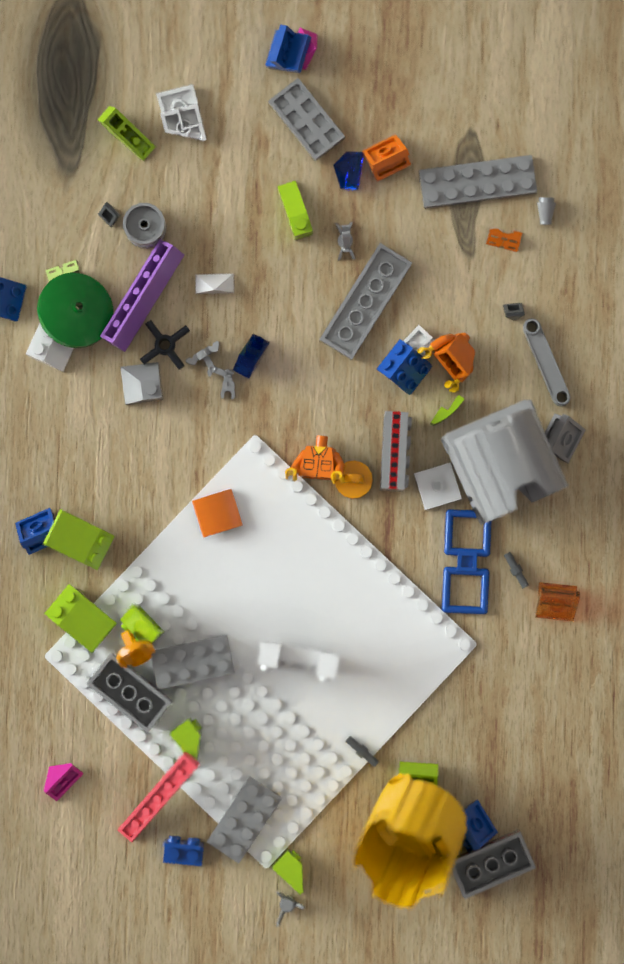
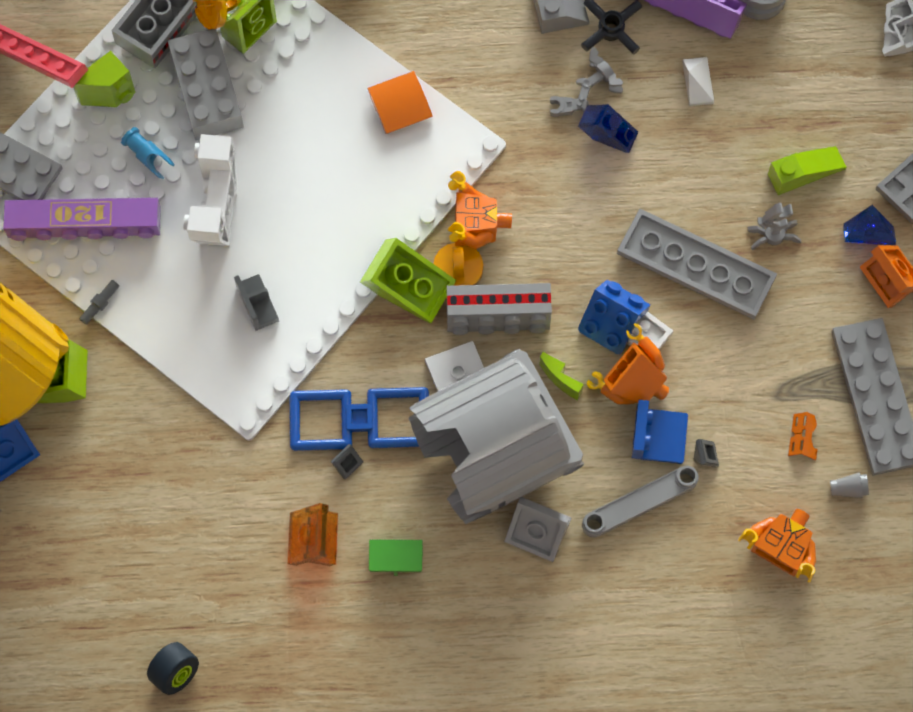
camera: 85 degrees right, 15 degrees down
dark grey bar [504,552,529,589] -> none
none -> medium lavender brick [3,198,161,241]
none -> dark azure piece [121,127,175,179]
none -> dark grey panel [234,274,279,331]
none -> dark grey slope [331,444,363,480]
none -> lime slope [360,238,457,323]
none -> bright green panel [369,540,423,576]
none -> blue bracket [631,400,688,464]
none -> orange torso [738,509,816,583]

